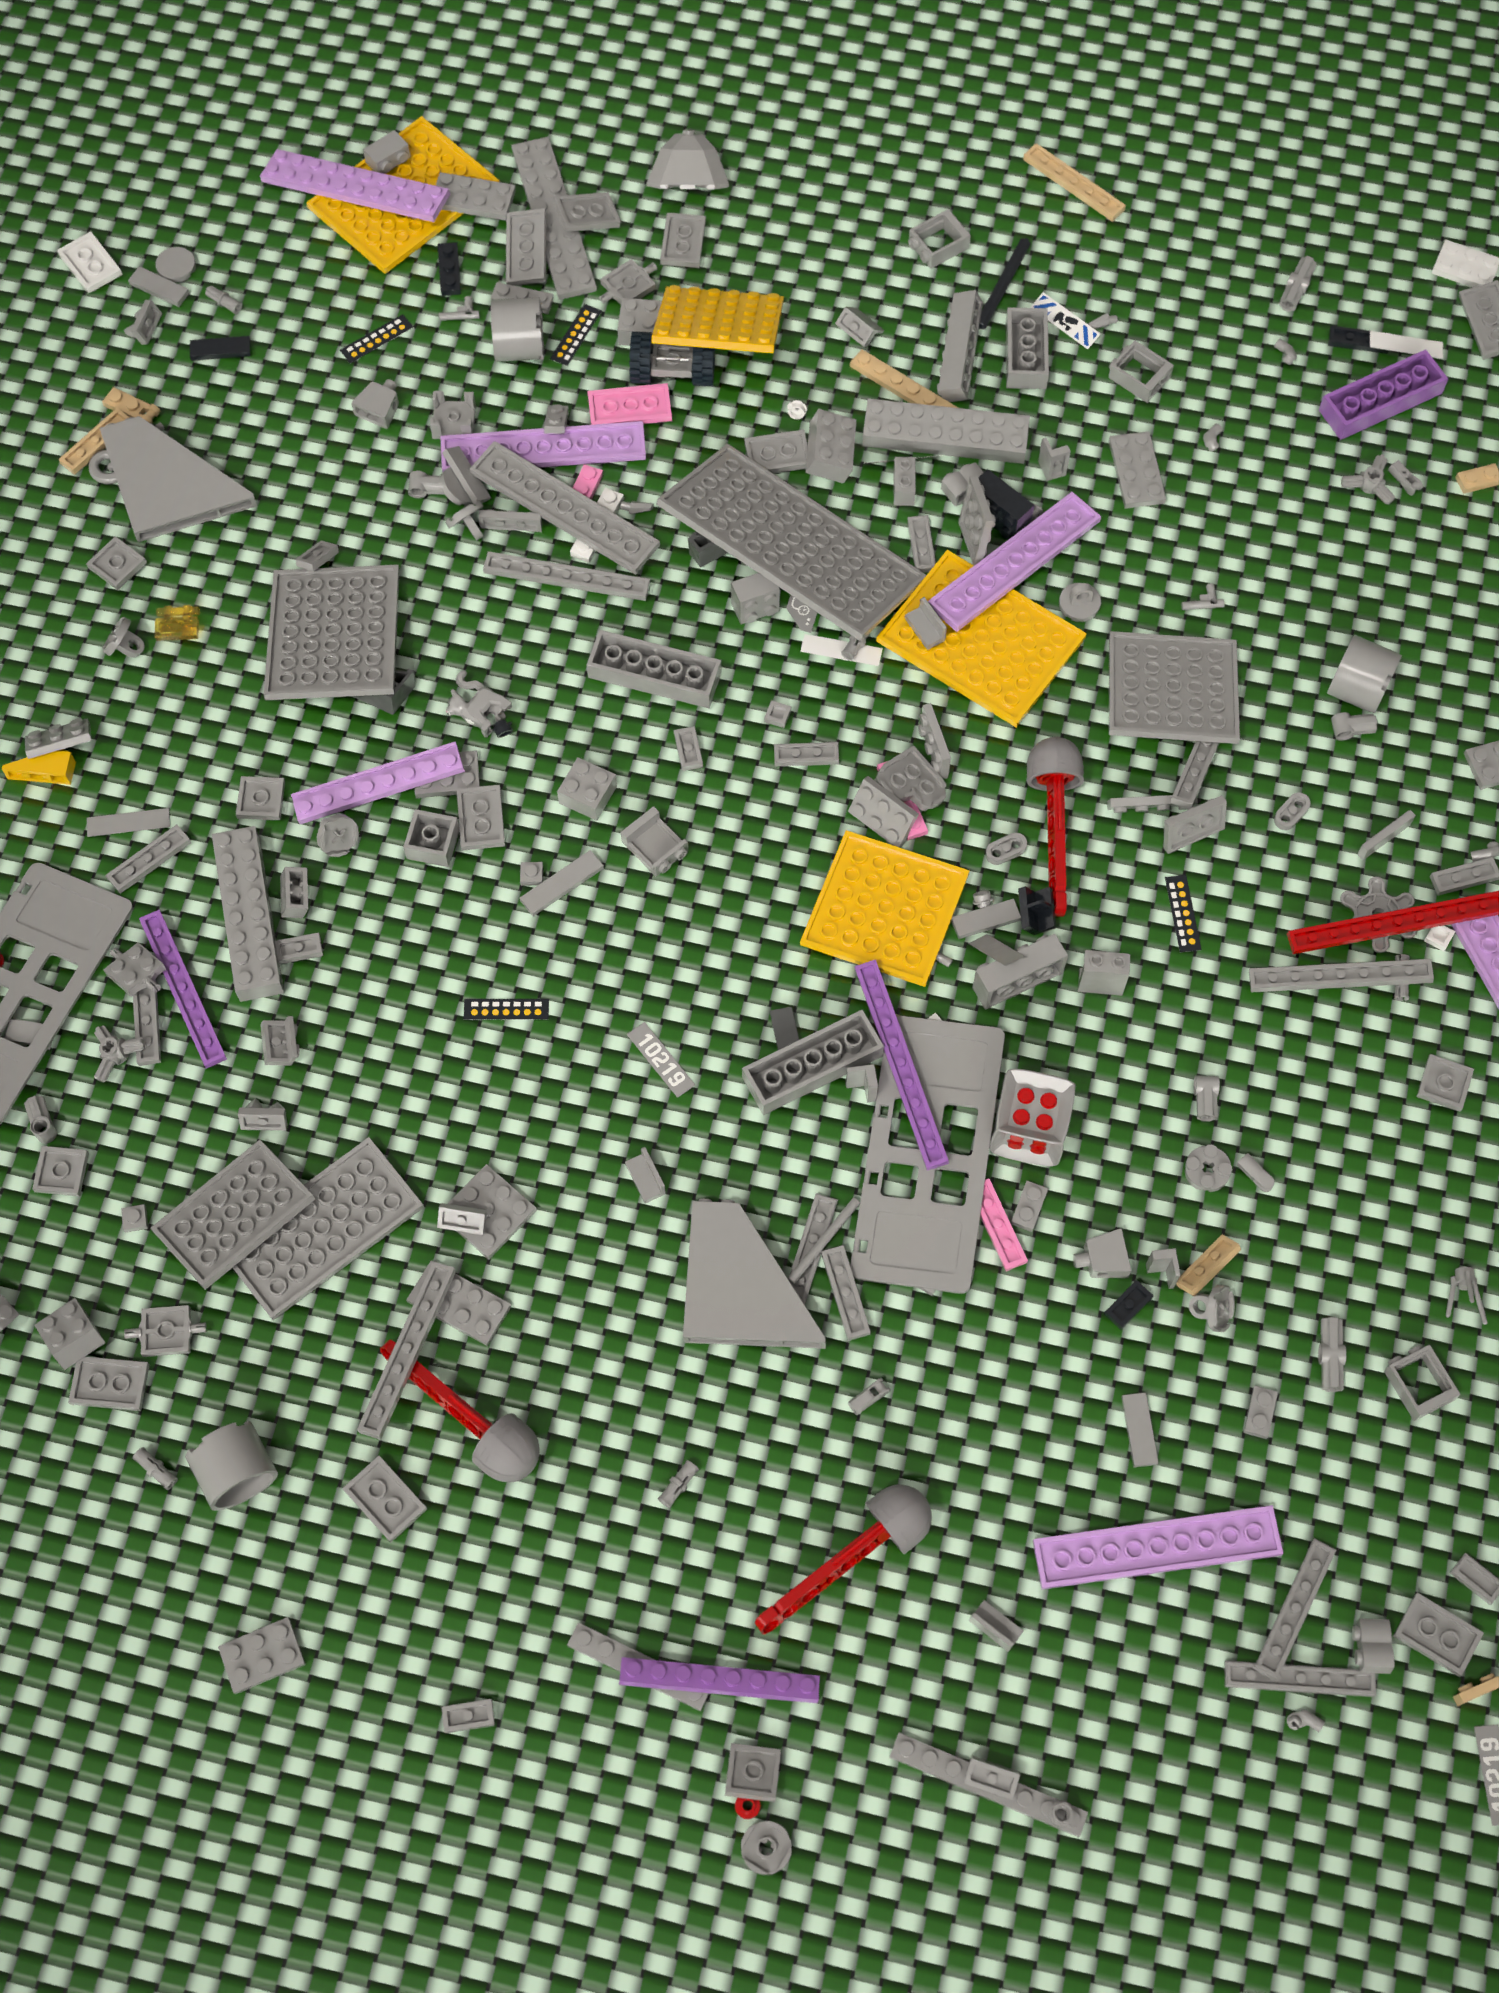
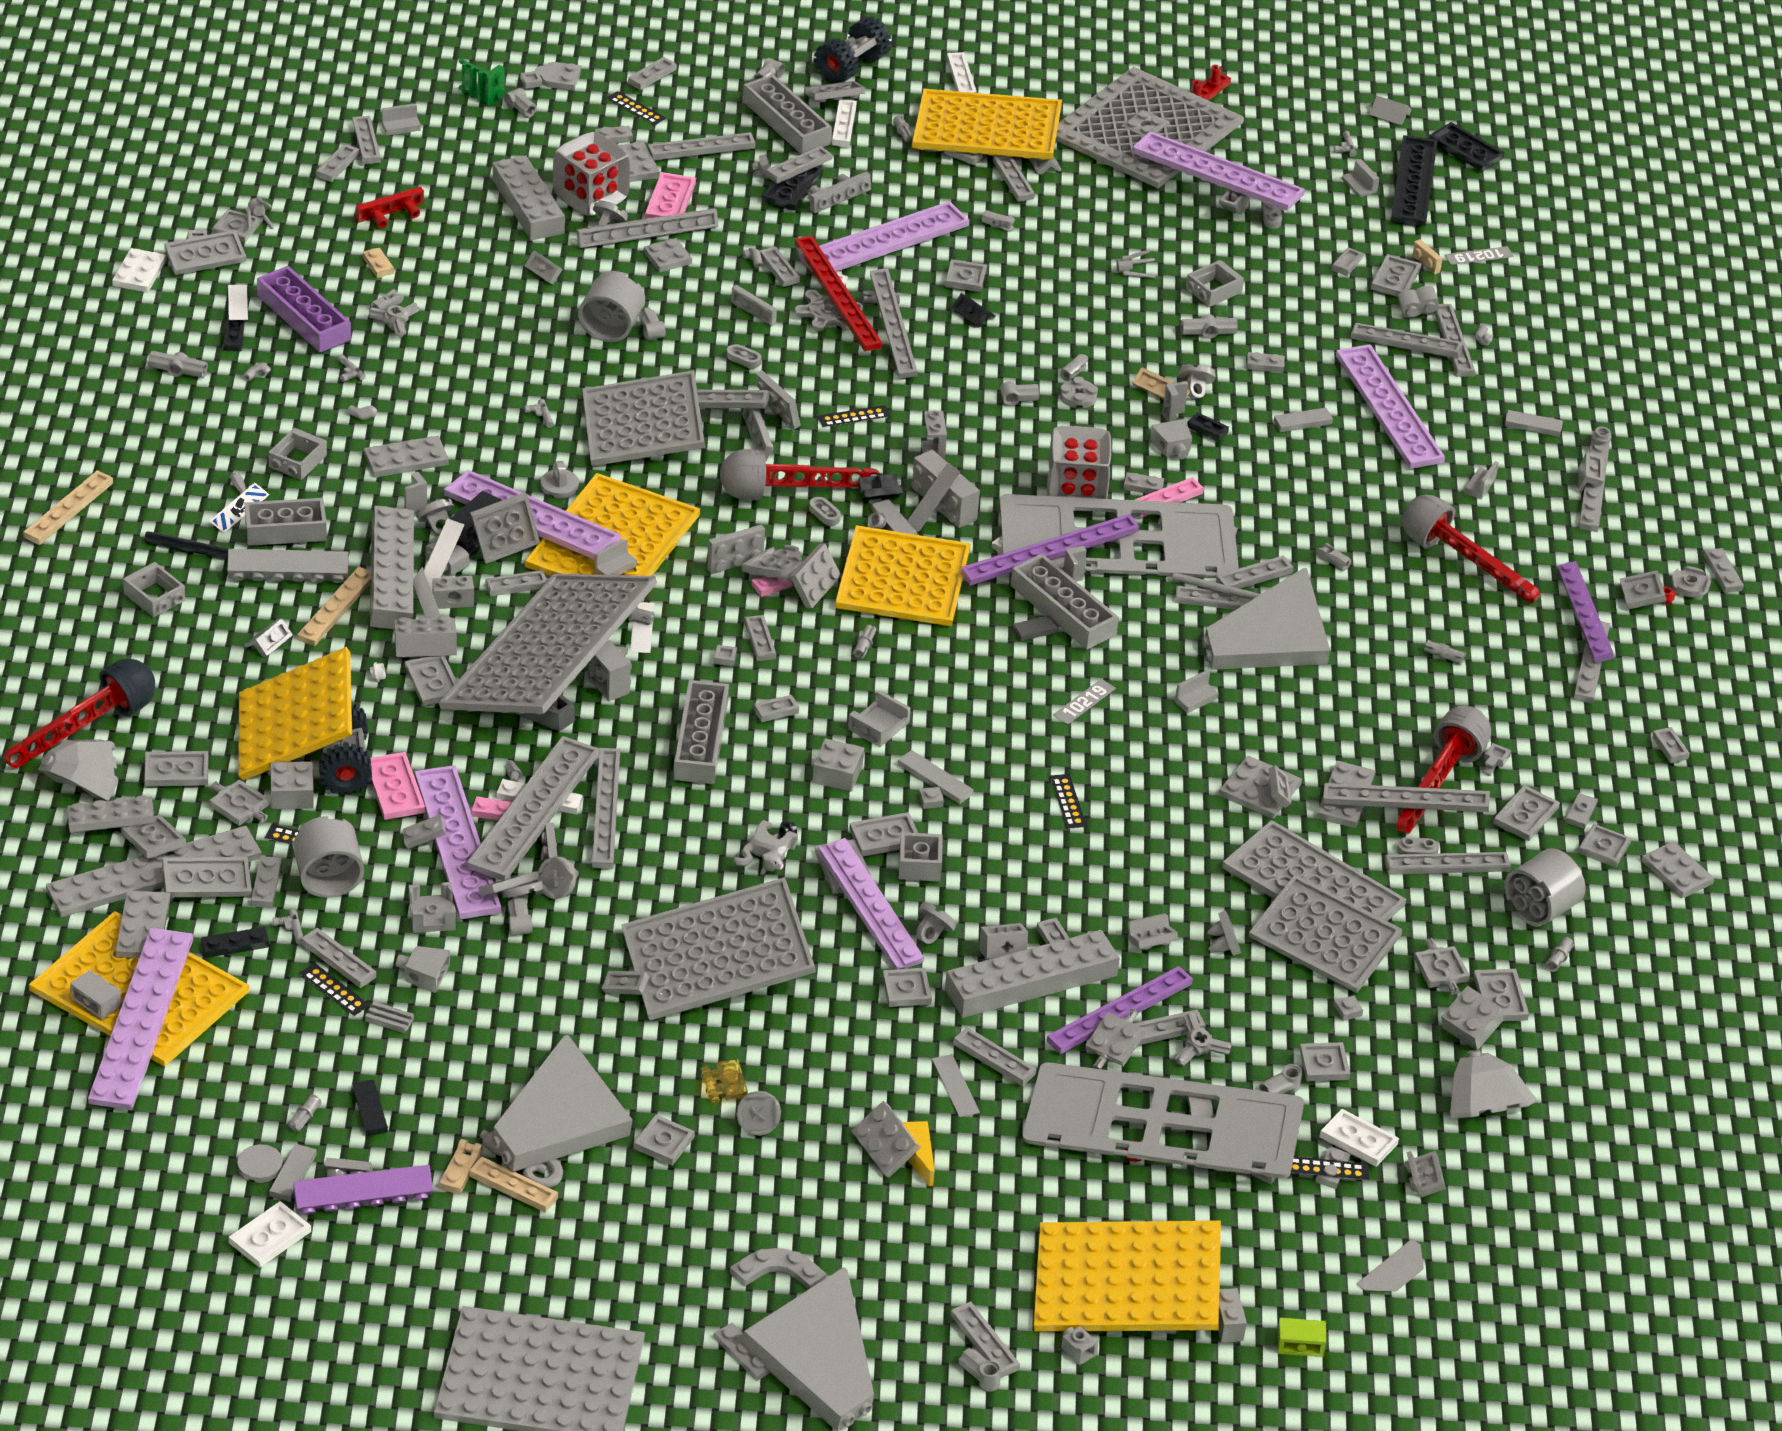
camera: 105 degrees left, 25 degrees down
none -> piece [4,658,155,768]
none -> light grey plate [67,796,155,833]
none -> medium lavender brick [293,1164,433,1215]
none -> light grey plate [301,928,376,988]
none -> light grey hose [338,355,366,382]
none -> light grey tile [365,1002,414,1034]
none -> light grey tile [416,499,454,536]
none -> white sticker [424,519,465,591]
none -> light grey plate [525,251,563,284]
none -> light grey axle [853,625,876,659]
none -> black panel [951,293,996,327]
none -> light grey tile [1384,852,1511,874]
none -> light grey plate [1397,837,1439,855]
none -> light grey plate [1483,743,1511,776]
none -> light grey tile [1505,410,1563,437]
none -> light grey plate [1565,793,1598,829]
none -> light grey tile [1578,824,1632,868]
none -> light grey plate [1703,548,1744,593]

